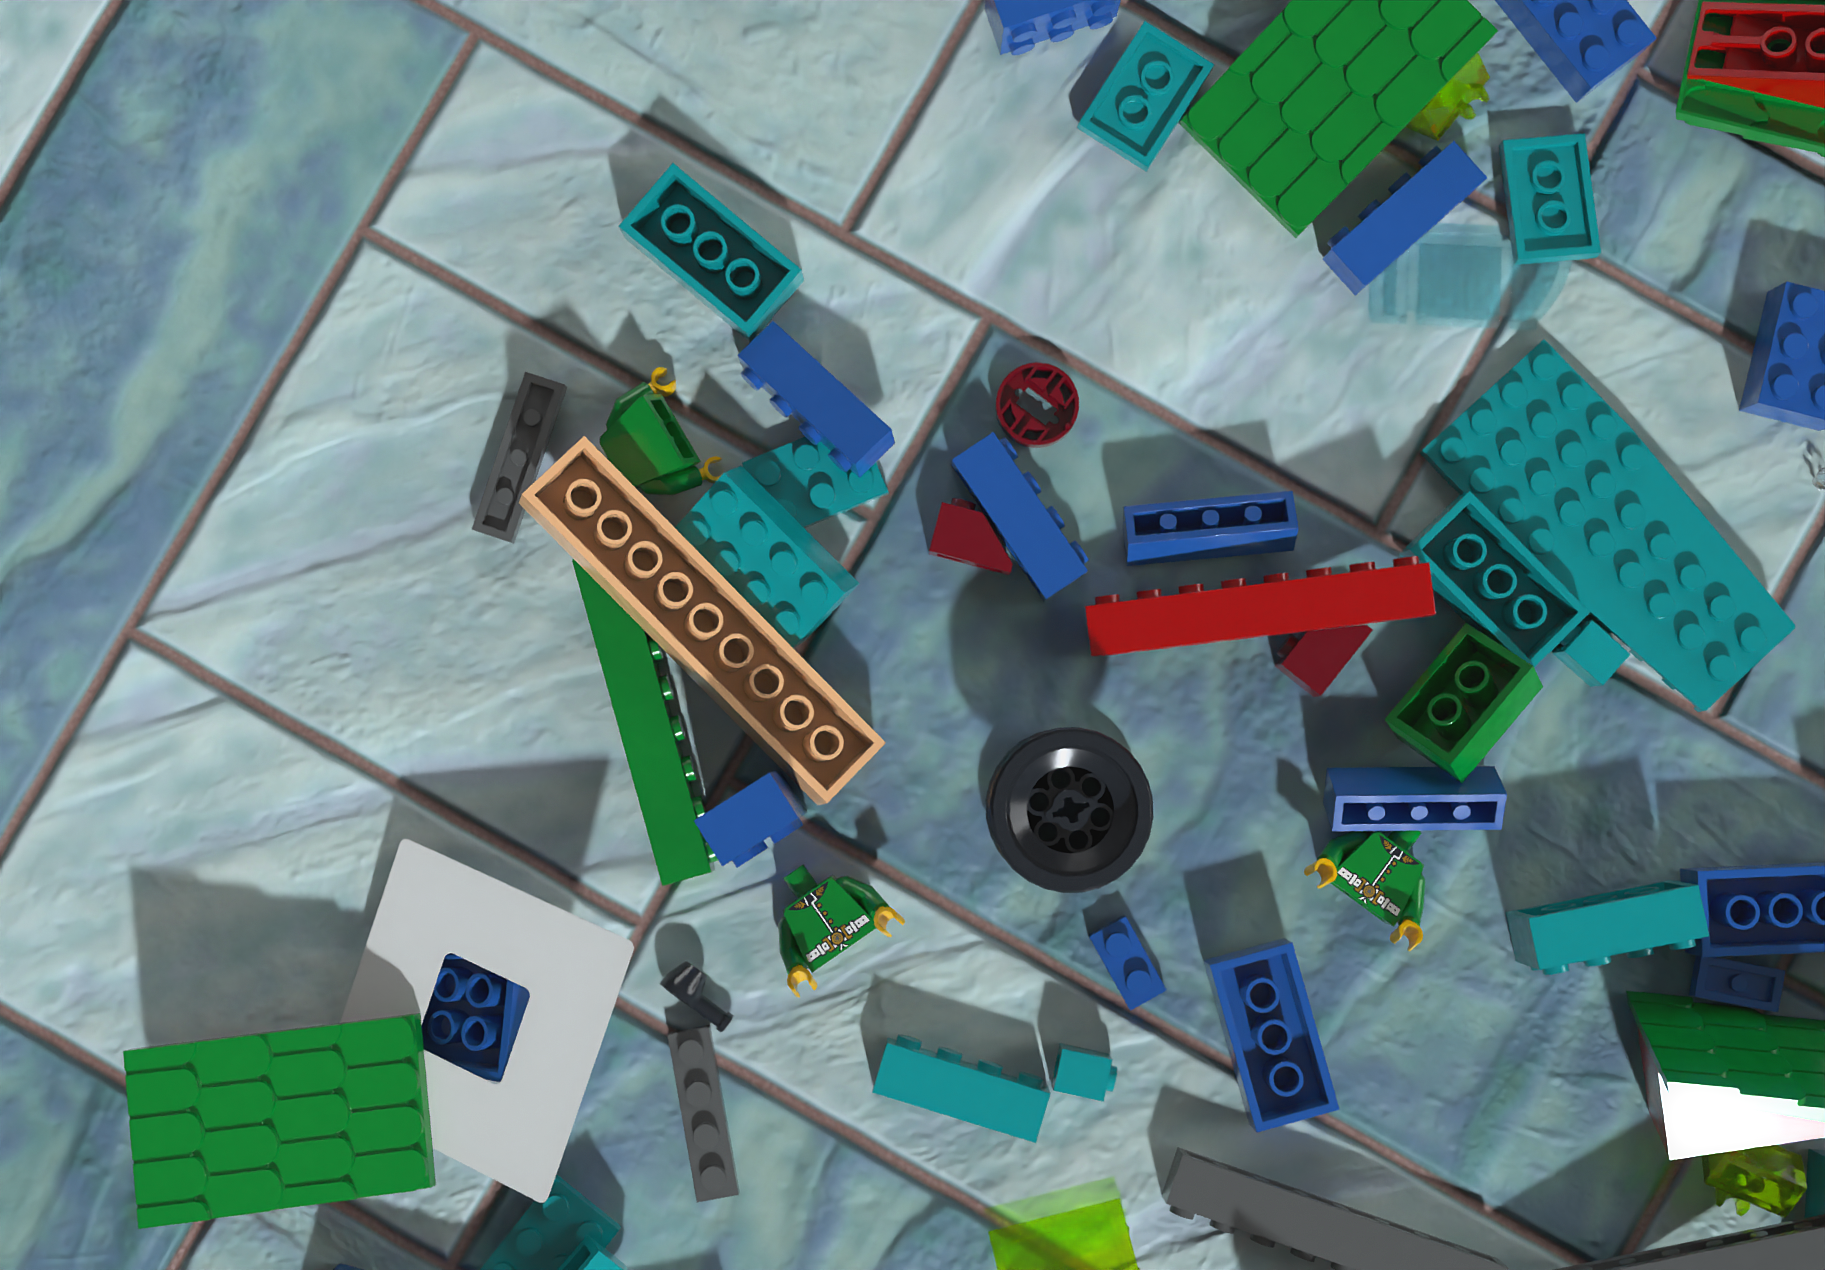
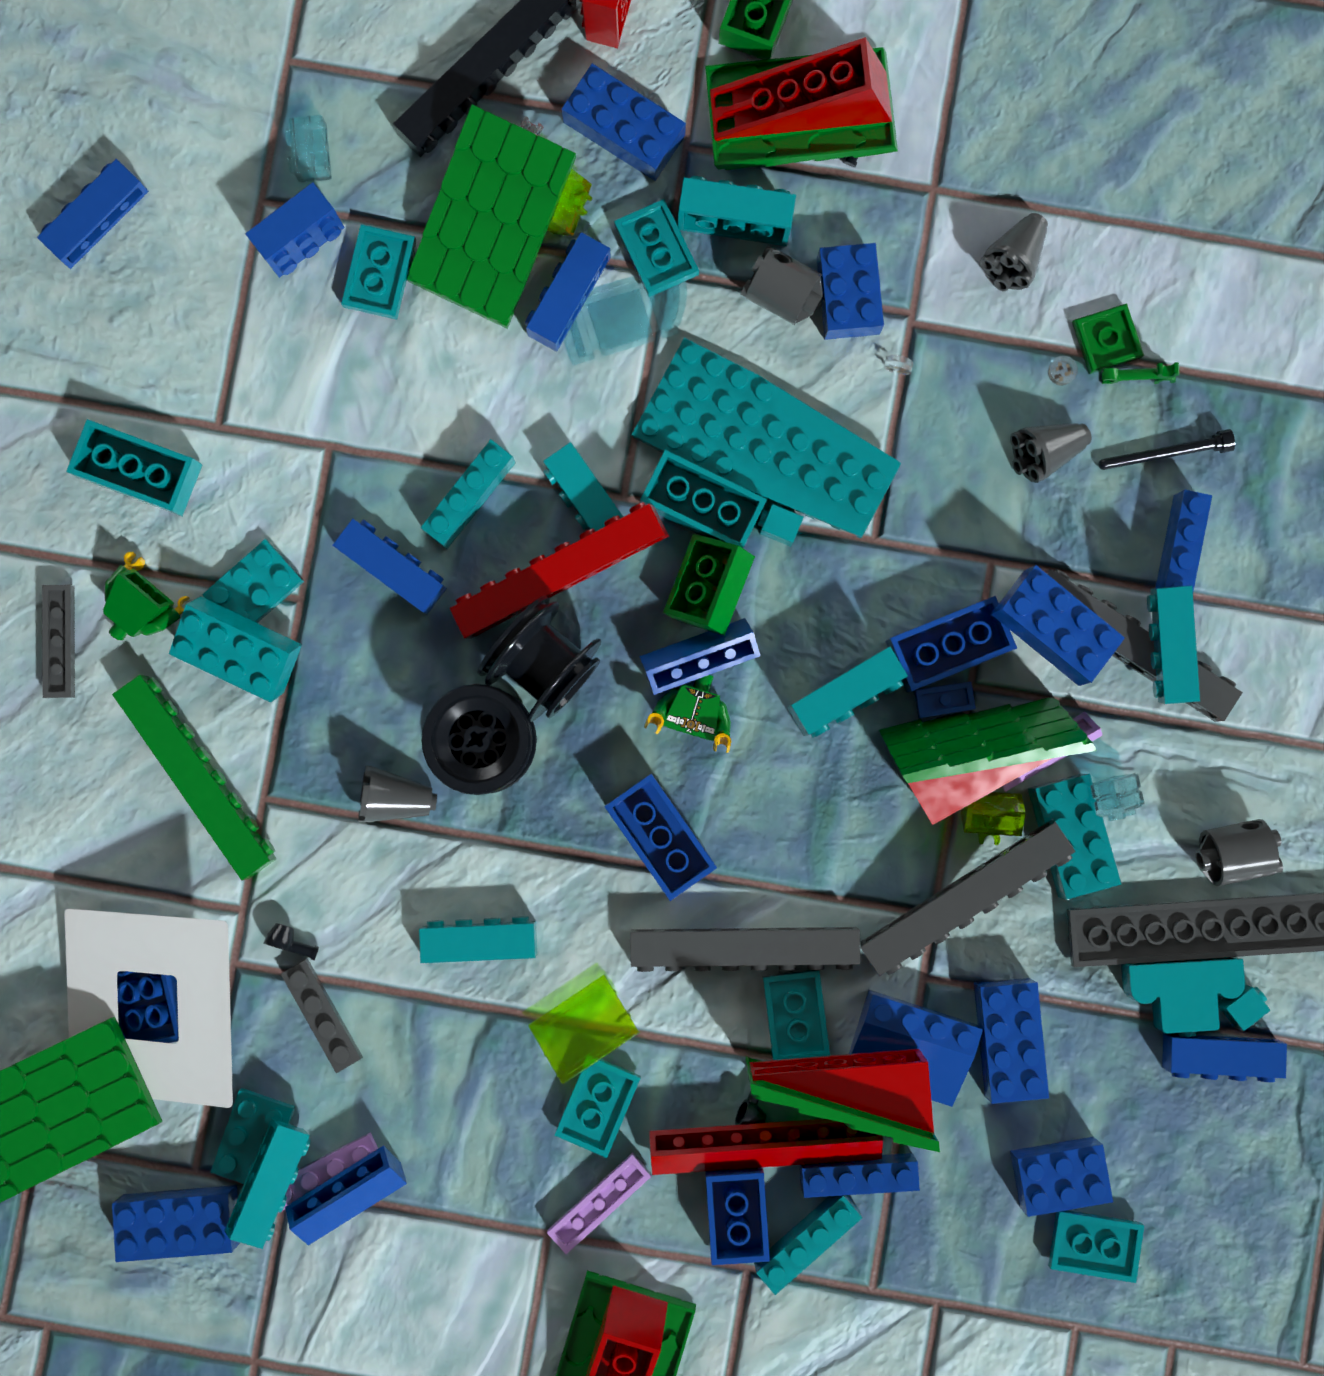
camera: 25 degrees left, 0 degrees up
light nougat brick [519,436,886,805] -> none
blue brick [694,771,807,868] -> none
blue brick [737,321,895,478] -> none
green torso [778,864,905,998] -> none
dark red slope [929,498,1013,576] -> none
dark red piece [995,362,1079,448] -> none
teal brick [1051,1043,1117,1102] -> none
blue plate [1088,915,1167,1011] -> none
blue brick [1122,491,1299,566] -> none
dark red slope [1275,625,1373,697] -> none
none -> dark grey cone [358,765,437,823]
none -> teal brick [420,439,516,549]
none -> black wheel [477,595,601,722]
none -> teal brick [543,442,623,532]
none -> teal brick [678,176,796,247]
none -> dark grey cylinder [741,246,823,325]

